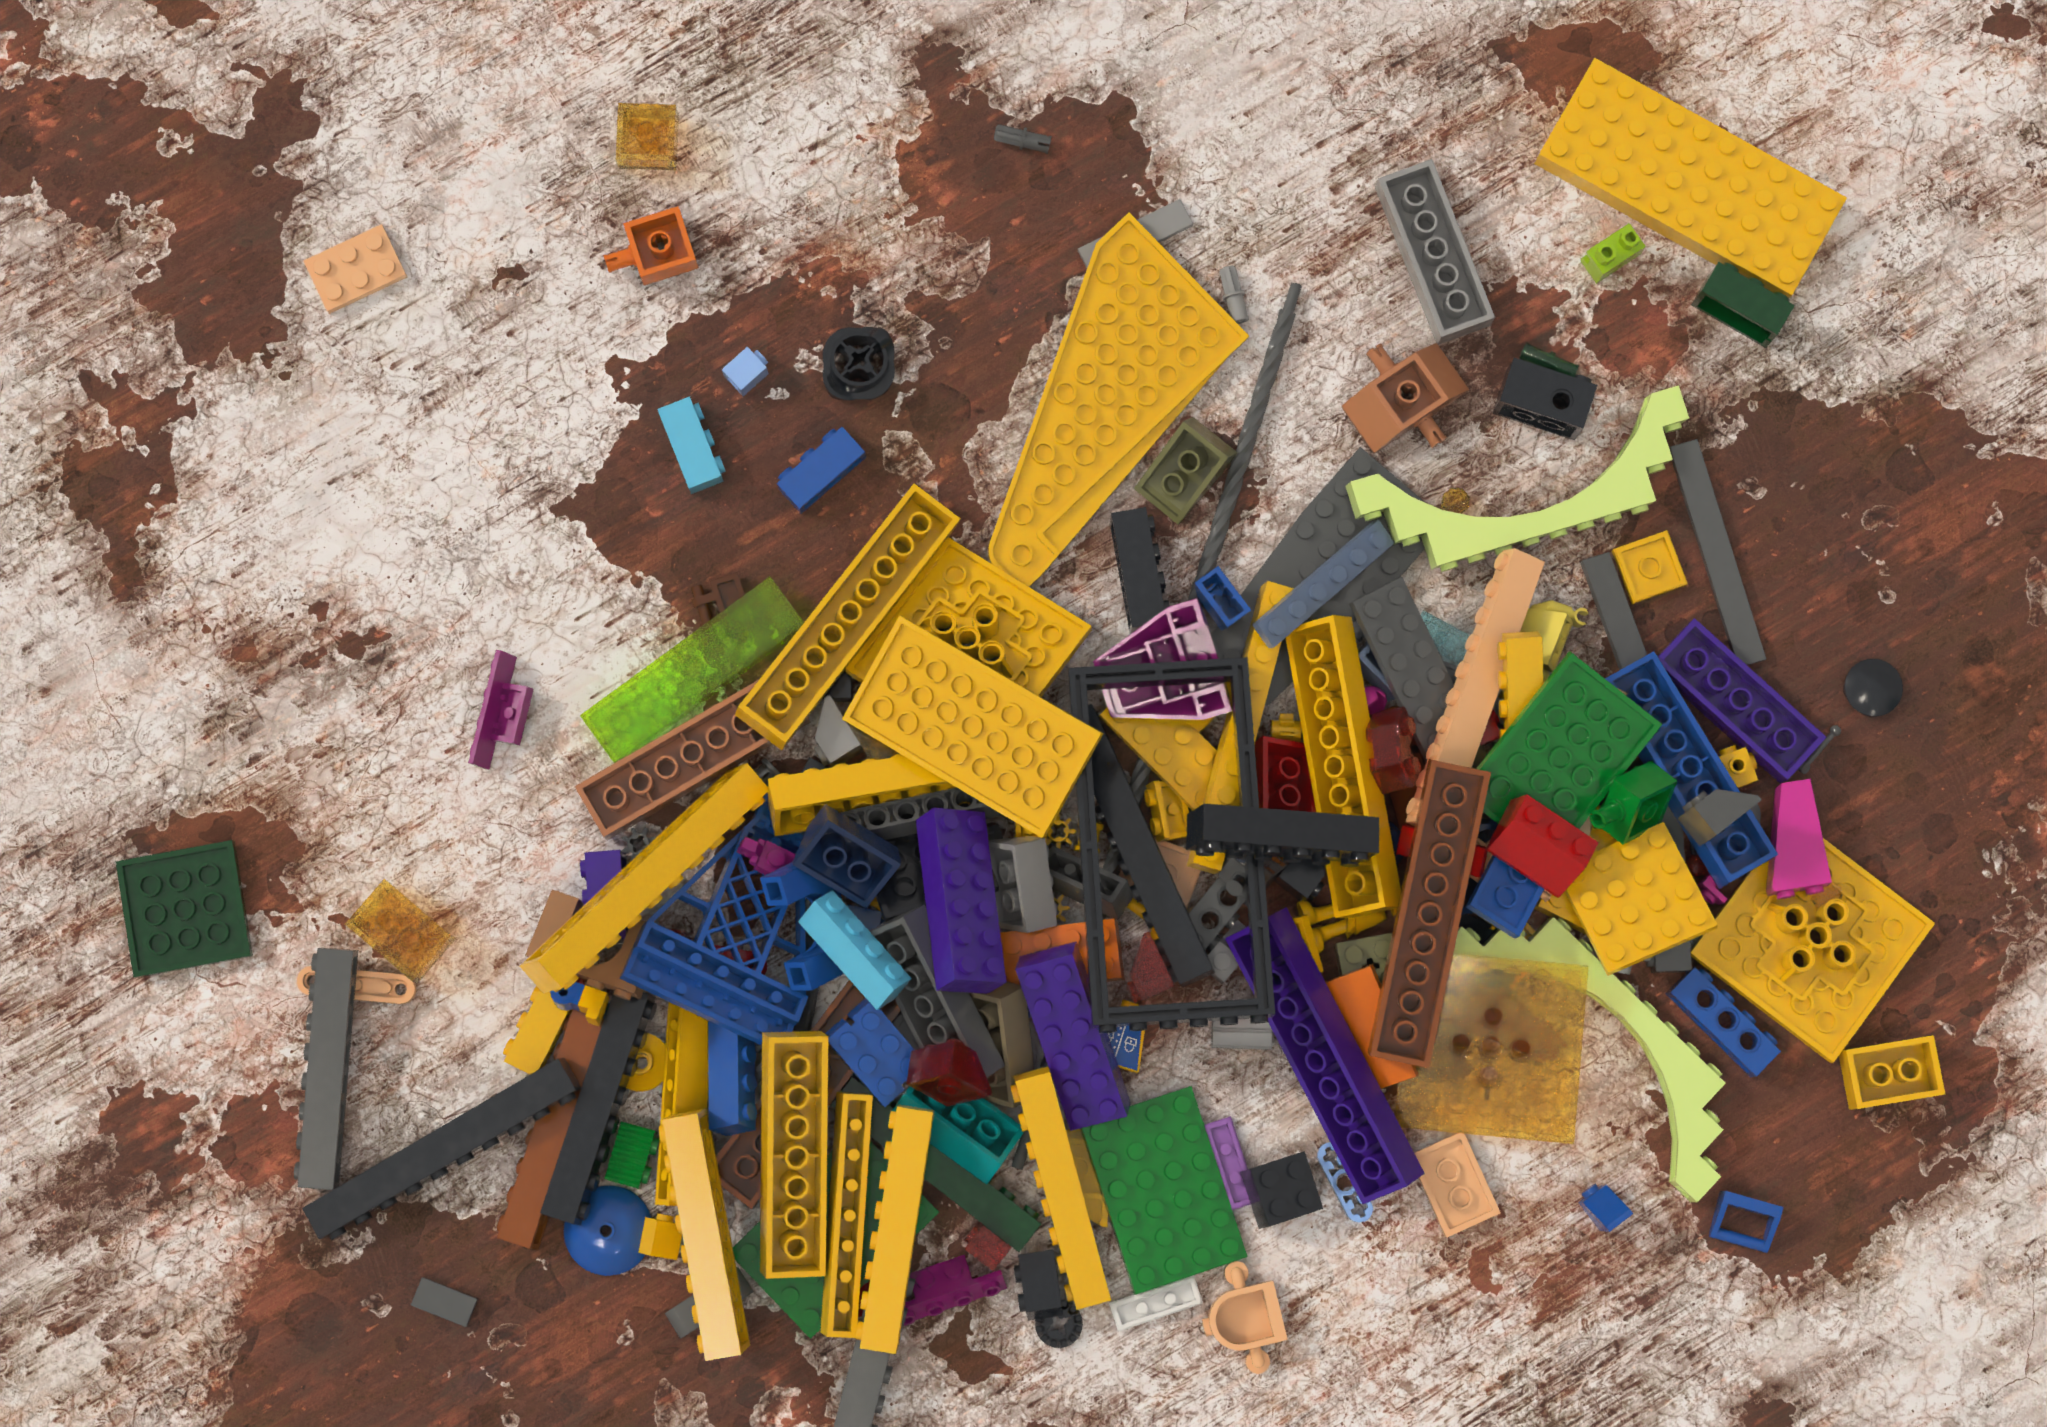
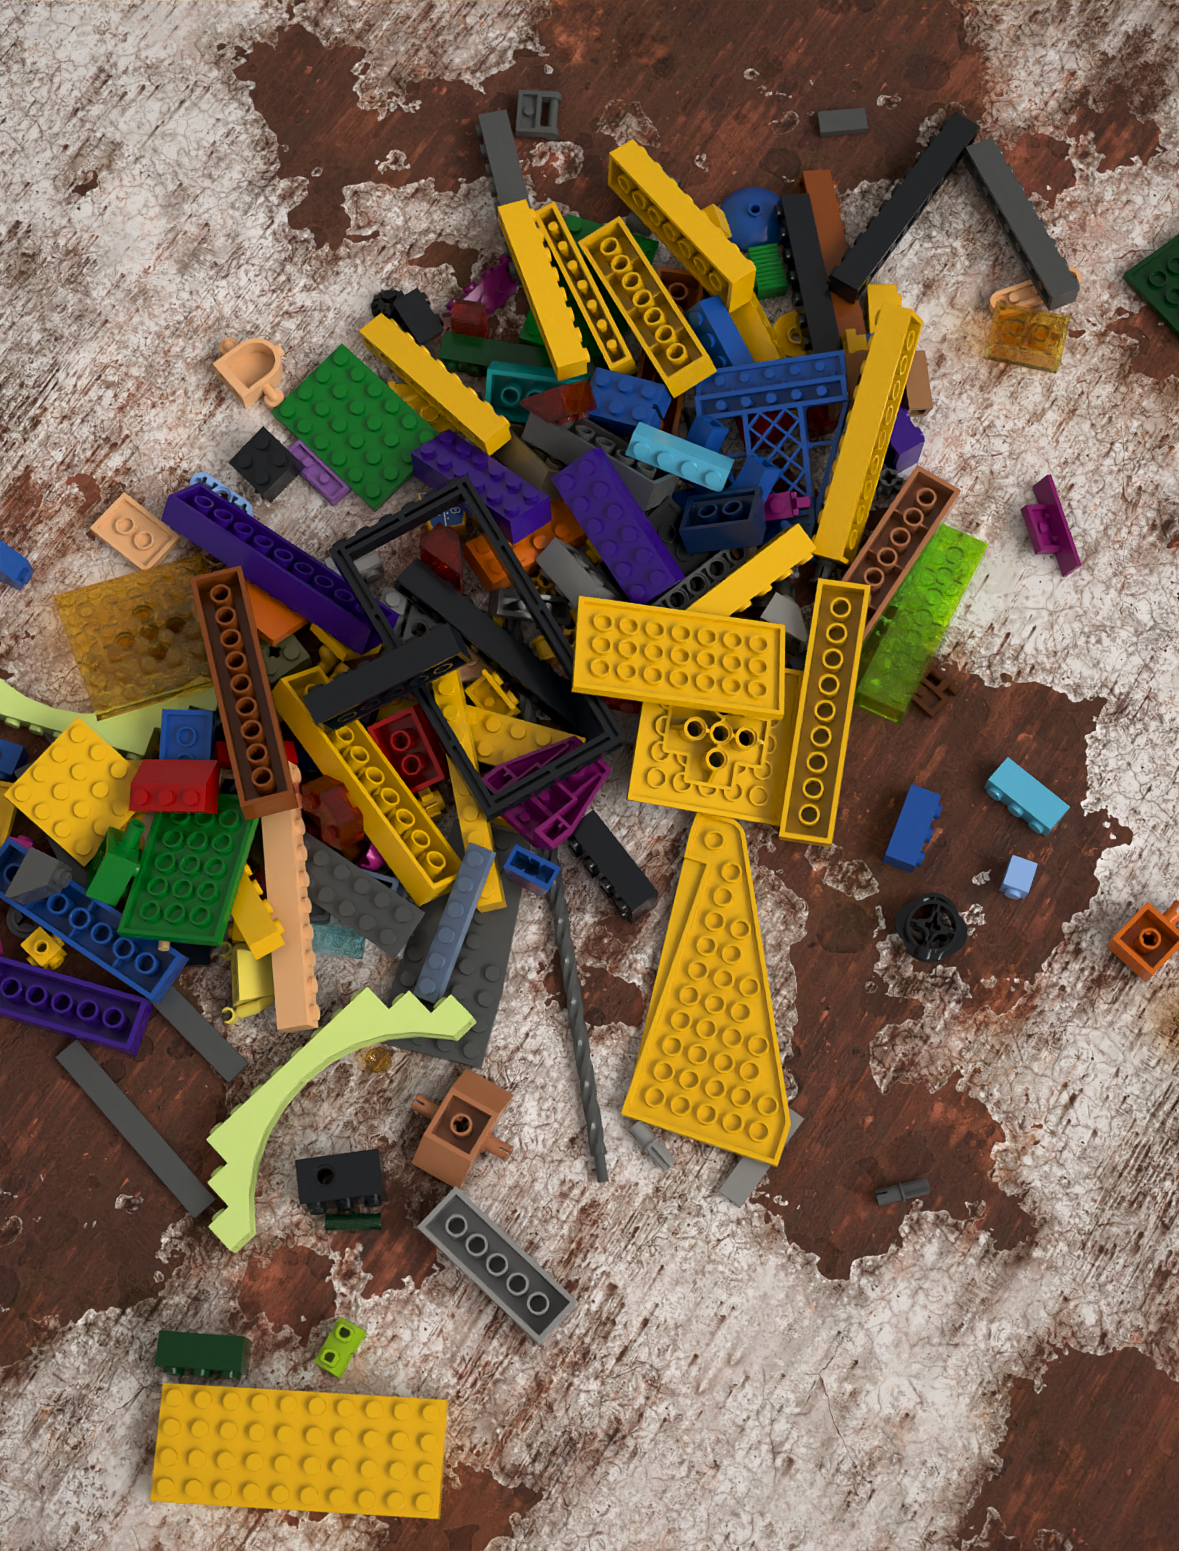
camera: 155 degrees right, 10 degrees down
white tile [1109,1275,1203,1332] -> none
olive slope [1134,417,1238,525] -> none
yellow tile [1612,530,1688,605] -> none

